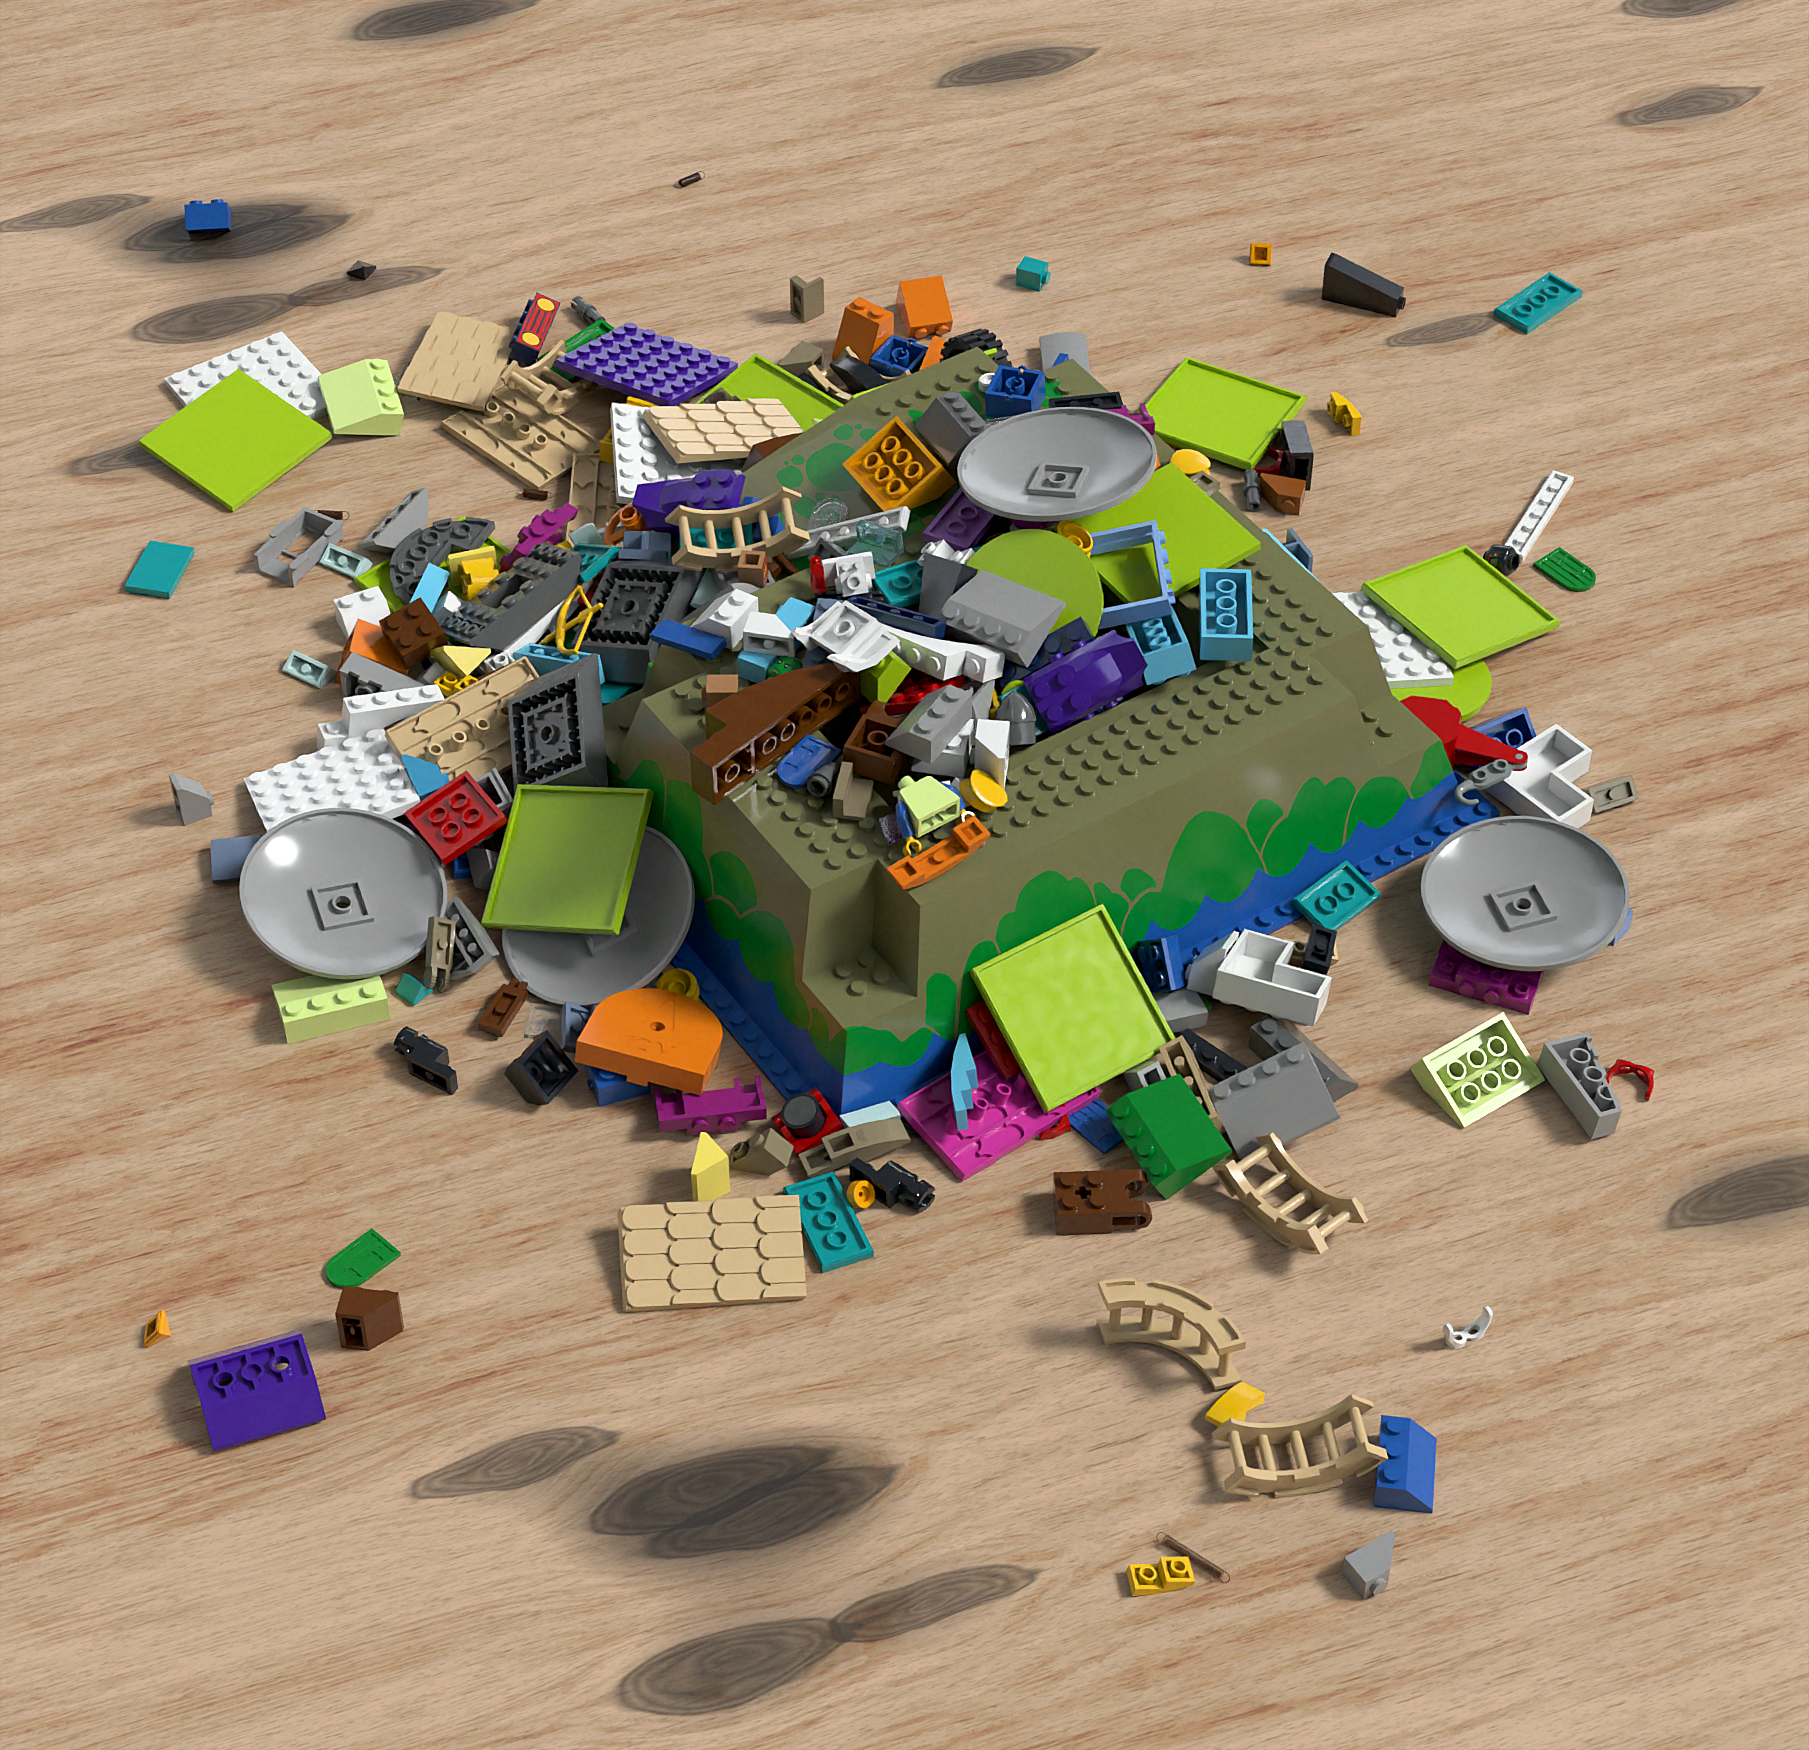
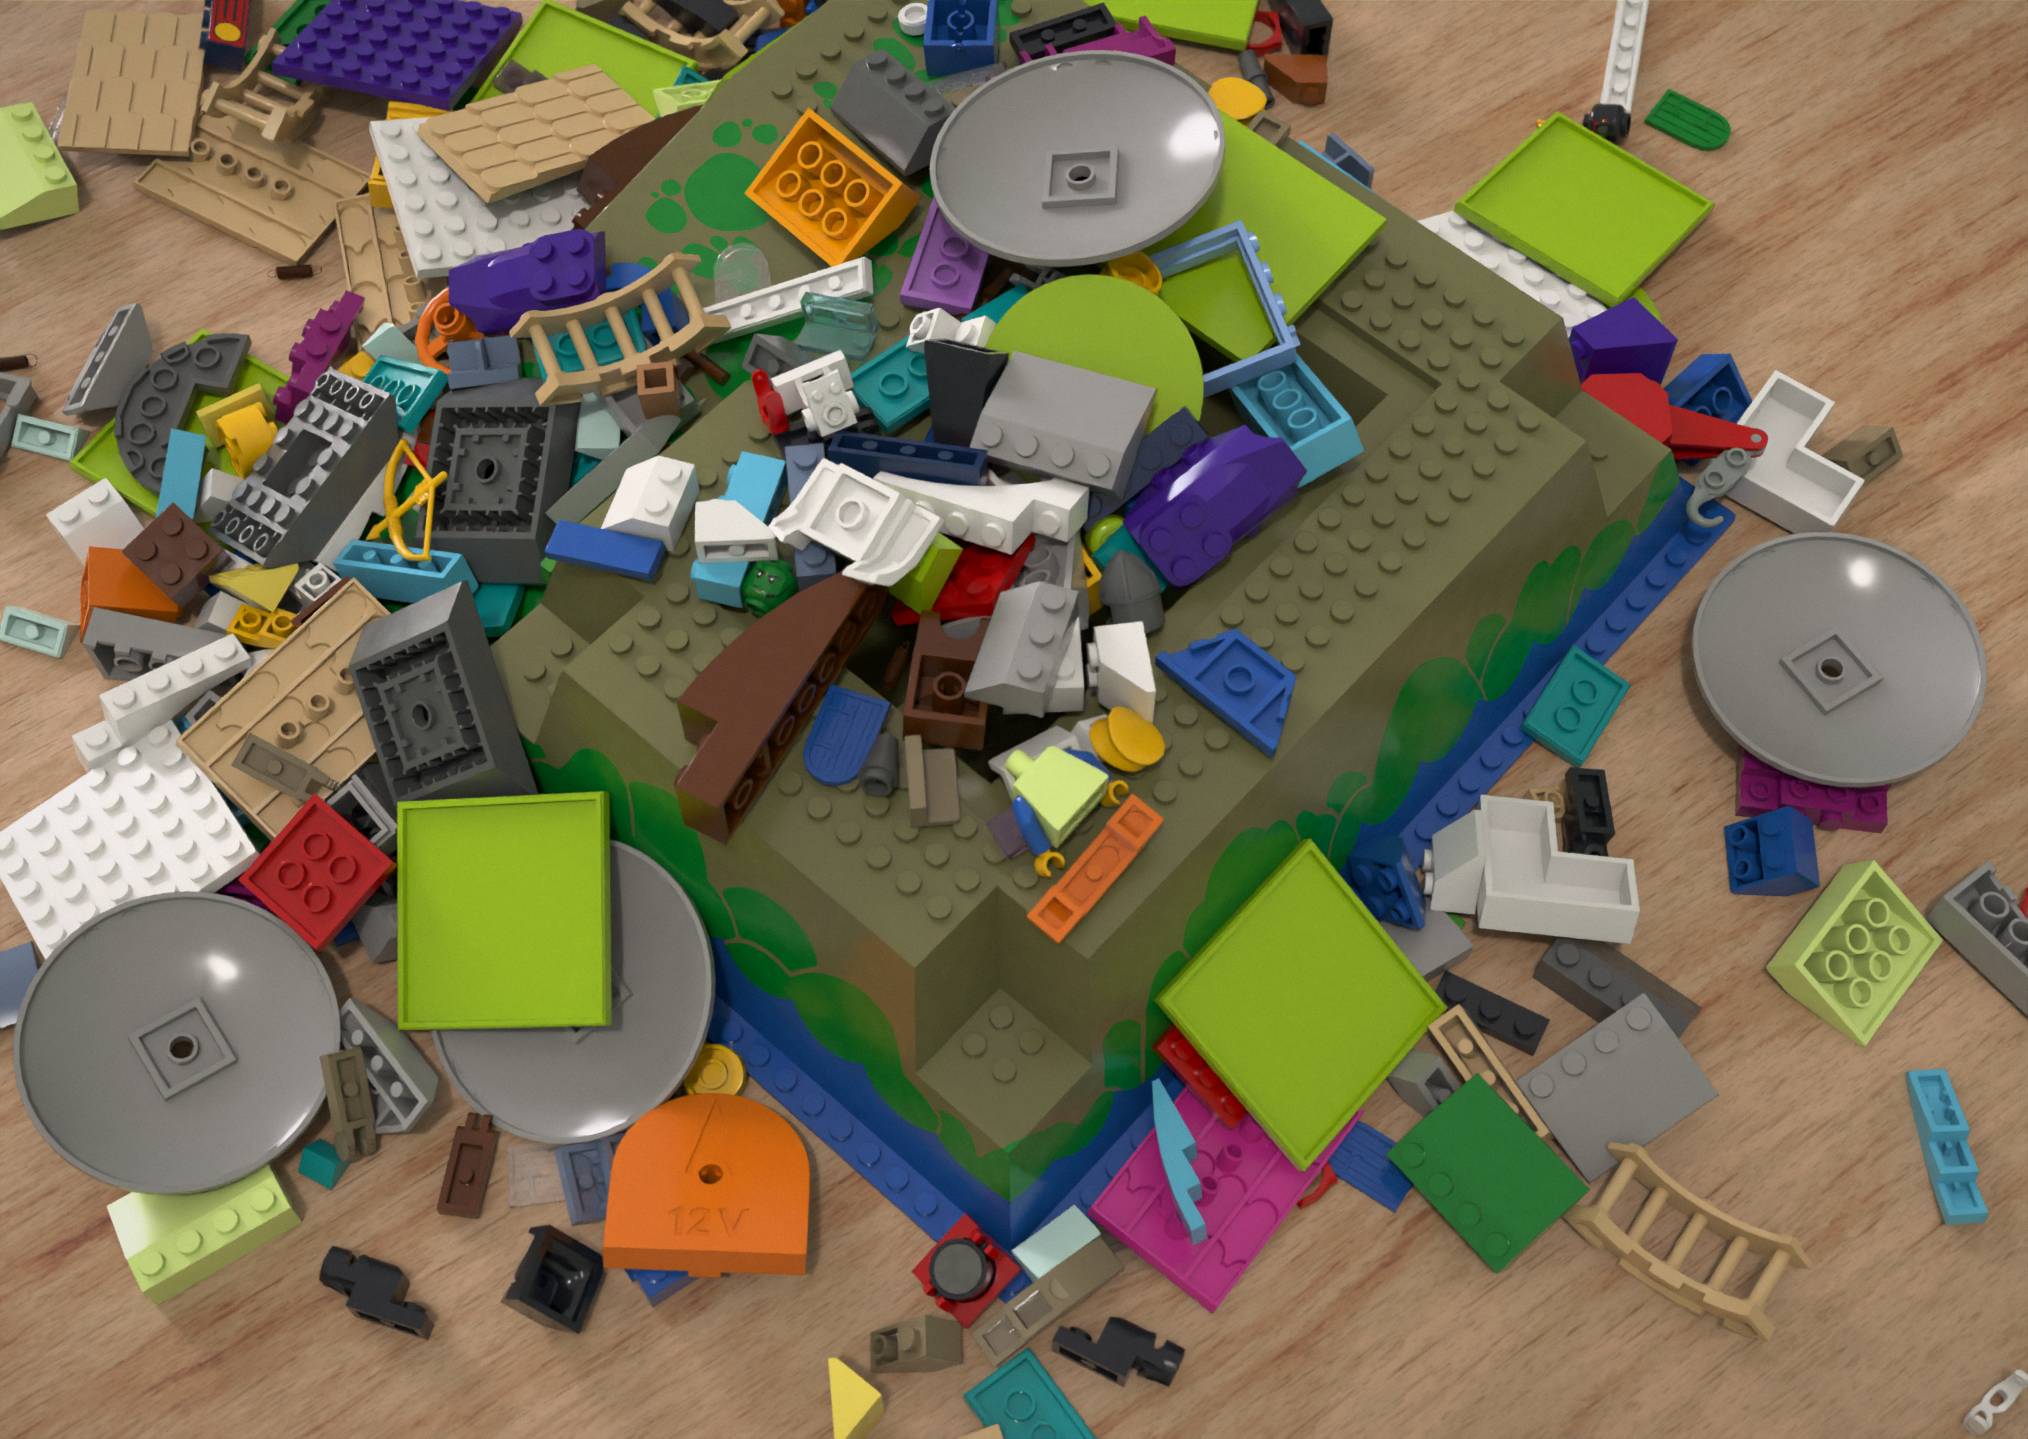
camera: 15 degrees left, 15 degrees up
dark azure slope [401,754,450,801] -> none
magenta bracket [654,1075,767,1135] -> none
medium nougat brick [701,675,739,708] -> none
light orange tile [846,1181,875,1208] -> none
reddish brown brick [1053,1169,1152,1236] -> none
medium azure brick [1199,568,1253,661] -> none
none -> dark tan hinge [231,733,343,802]
none -> blue wing [1155,629,1297,758]
none -> dark purple slope [1569,297,1678,385]
none -> blue slope [1724,805,1820,897]
none -> medium azure slope [1906,1069,1989,1225]

